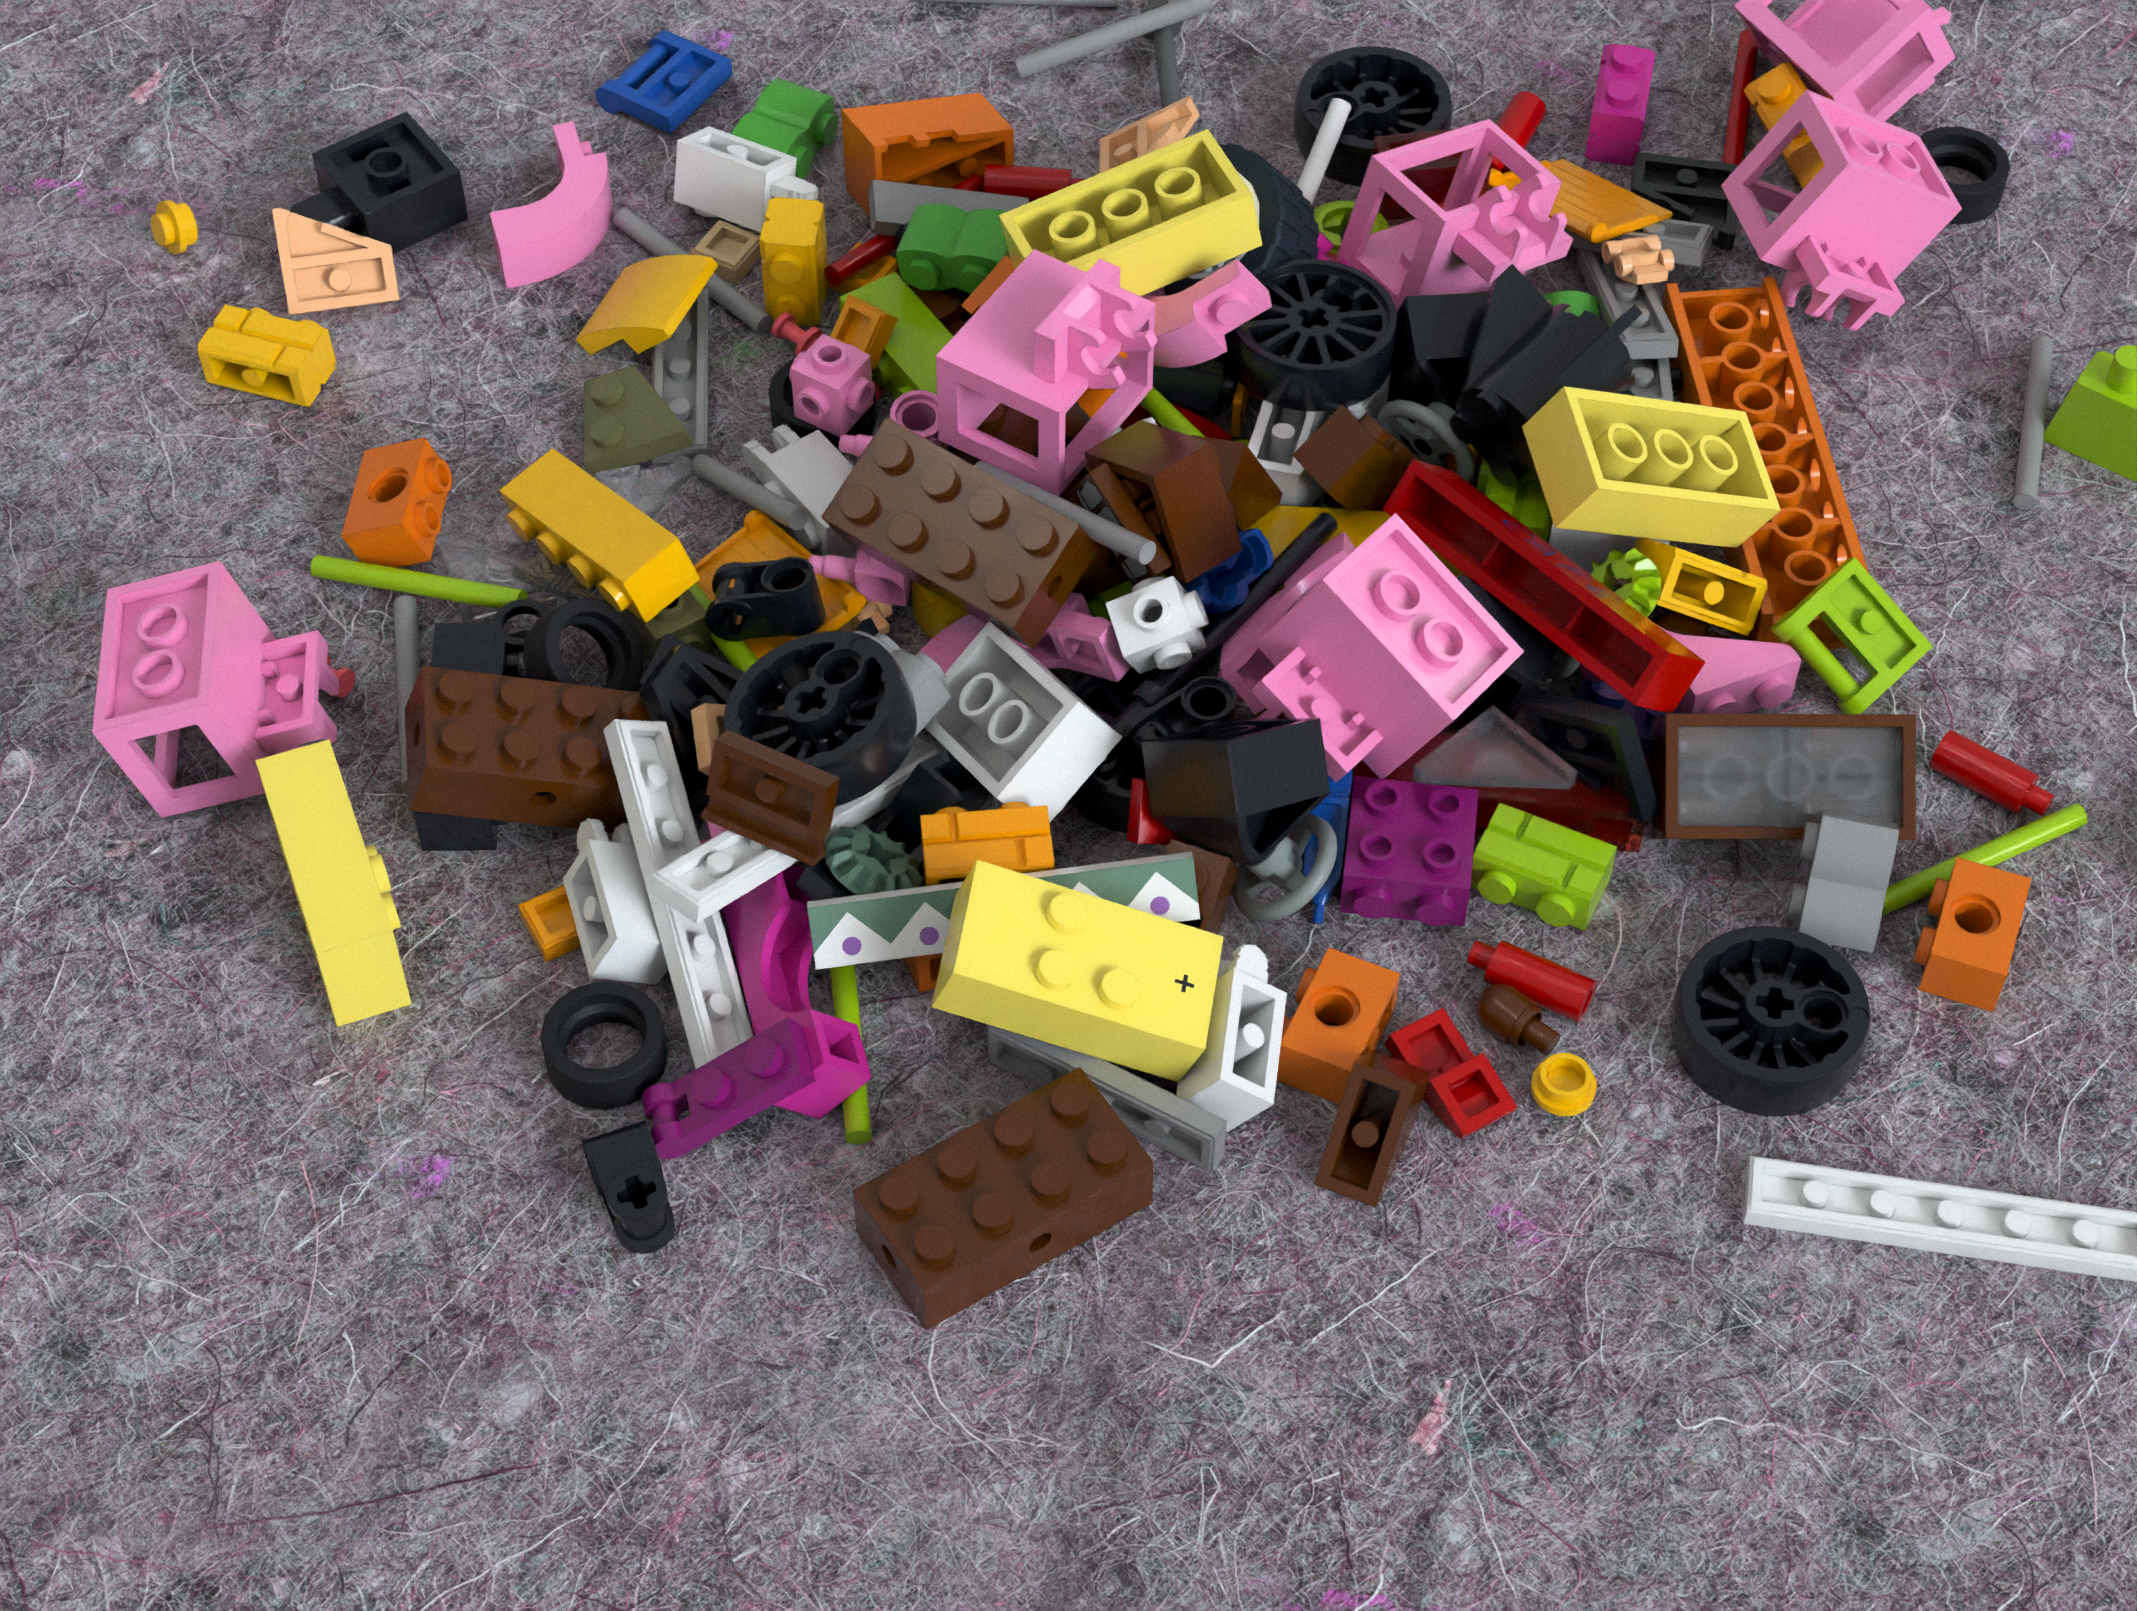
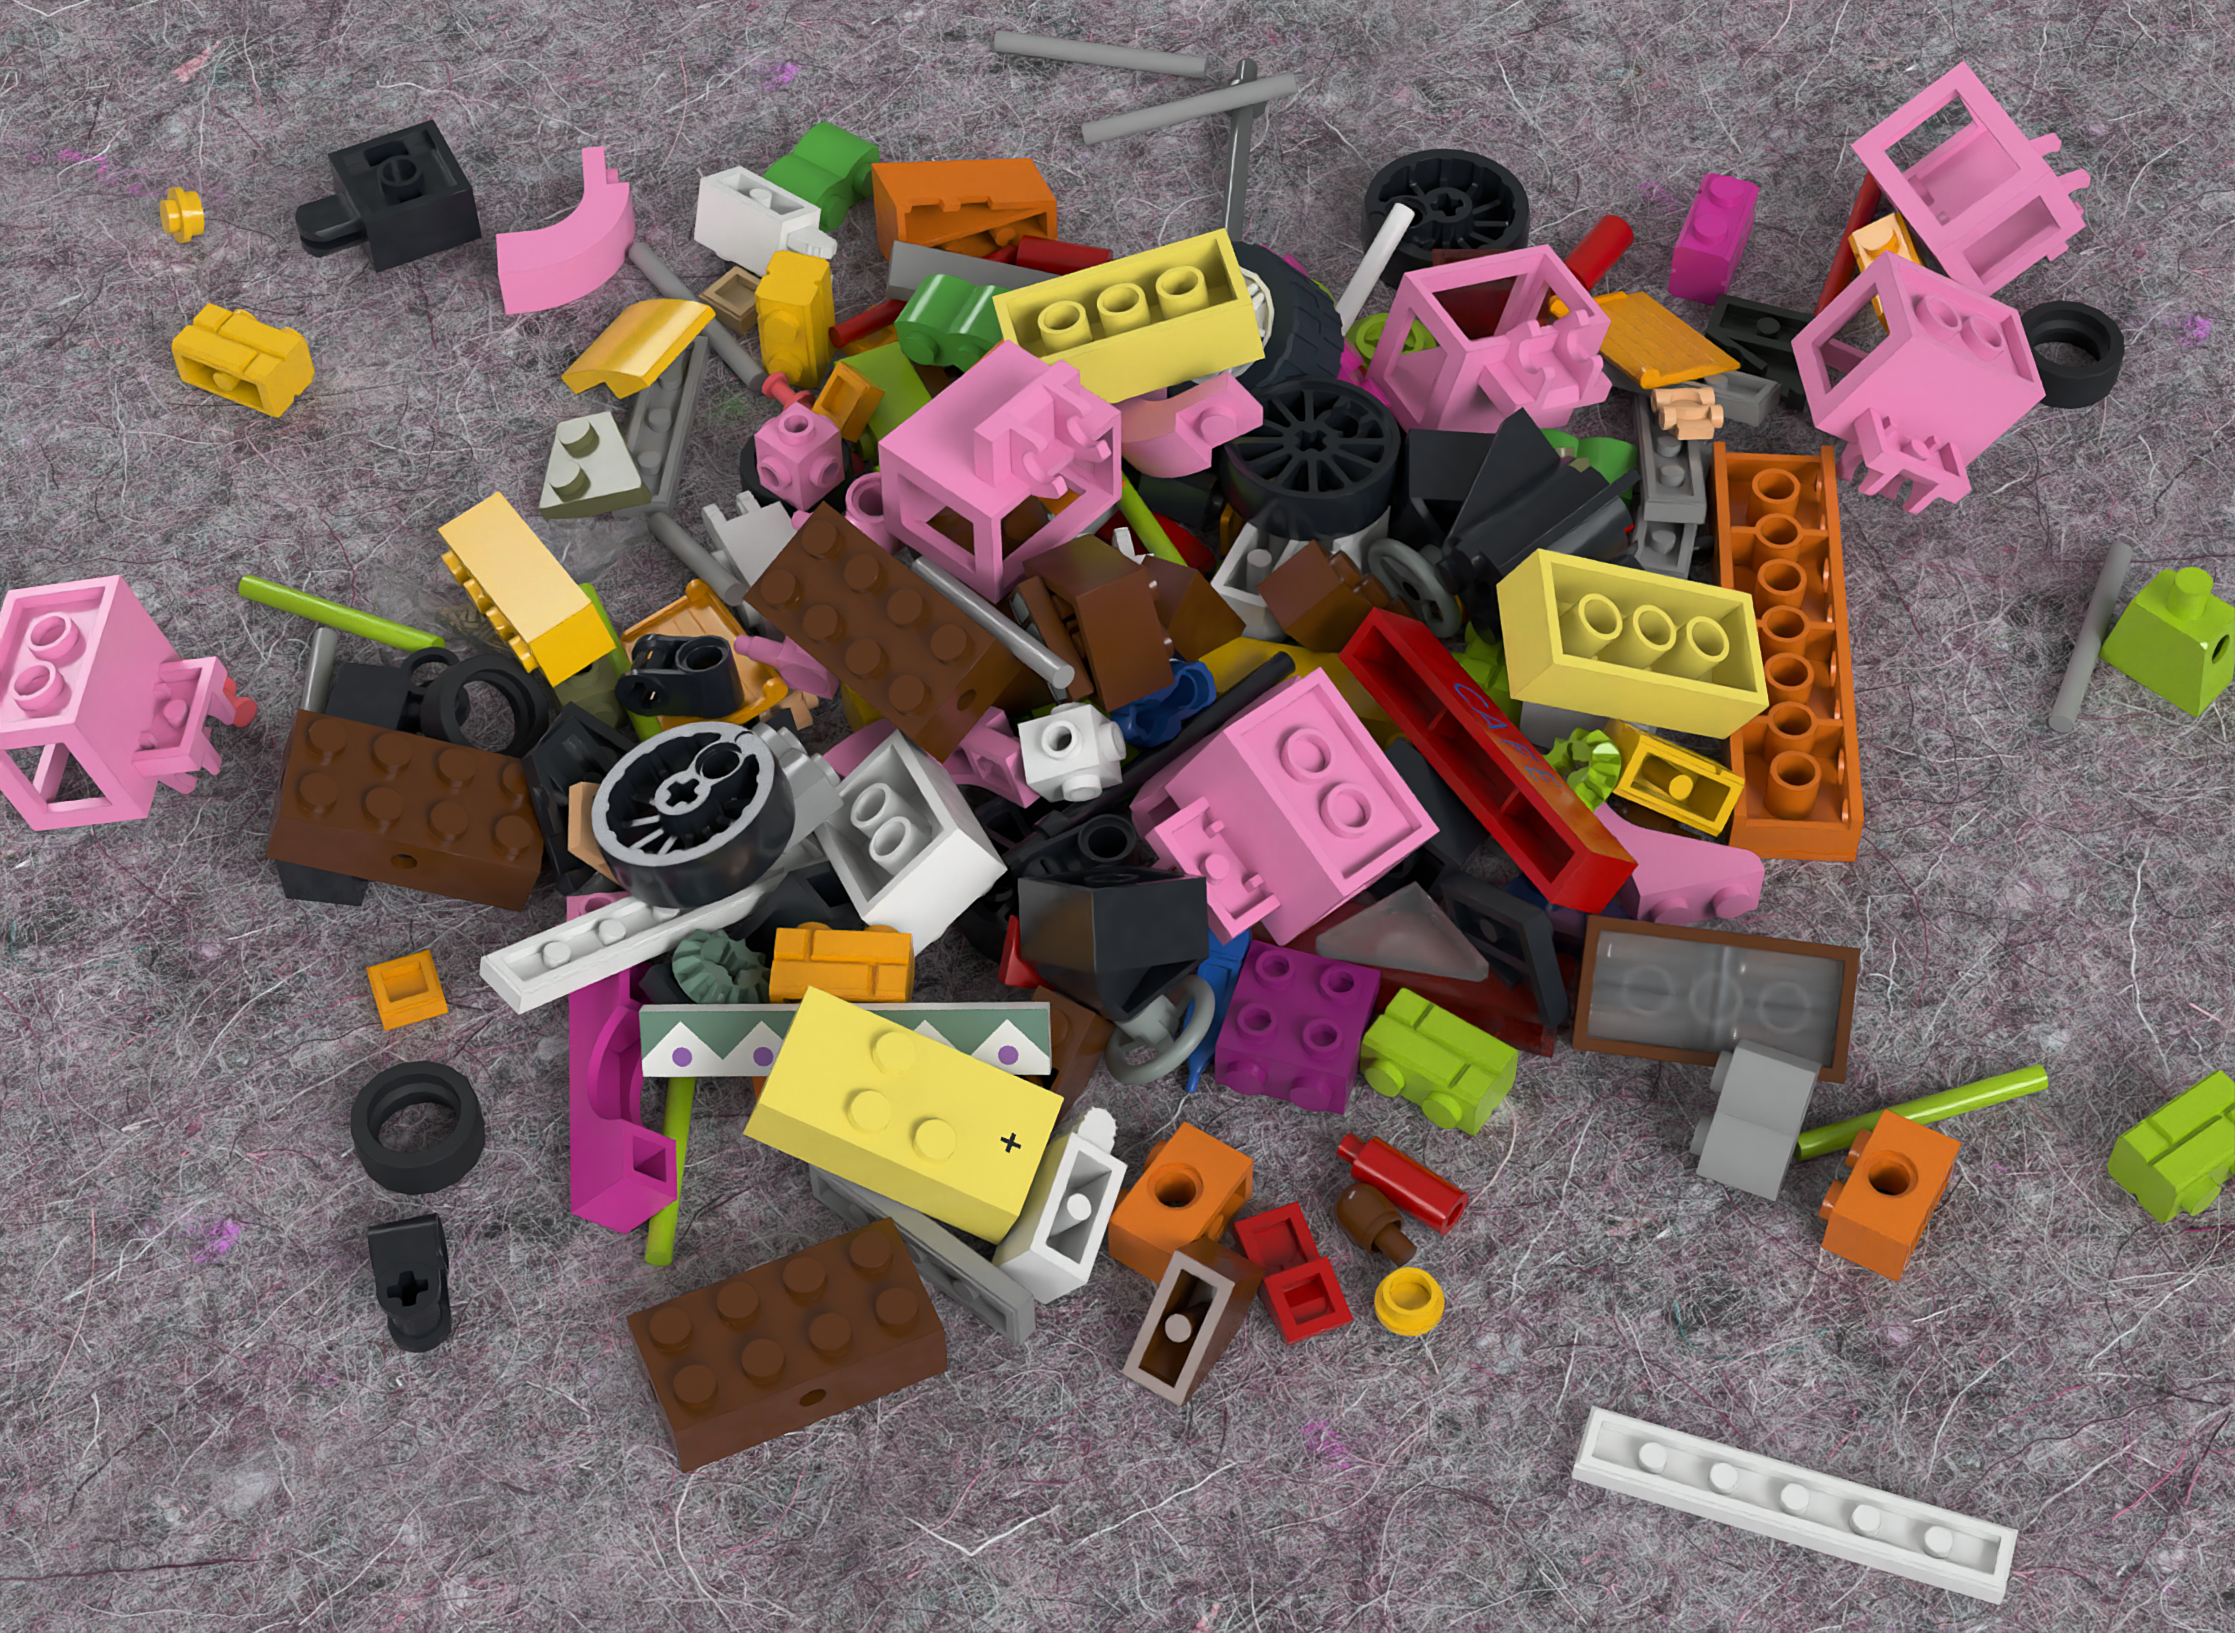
camera: 10 degrees right, 0 degrees up
light yellow brick [255,739,412,1027] -> none
light nougat wing [272,208,400,316] -> none
orange brick [341,437,452,568] -> none
white hinge [563,818,668,985] -> none
blue plate [595,30,732,134] -> none
white tile [603,719,754,1069] -> none
magenta plate [642,1017,815,1159] -> none
reddish brown plate [702,730,840,866] -> none
light nougat wing [1099,95,1200,174] -> none
black piece [1671,926,1870,1116] -> none
lime plate [1771,557,1933,714] -> none
red cylinder [1929,729,2055,817] -> none

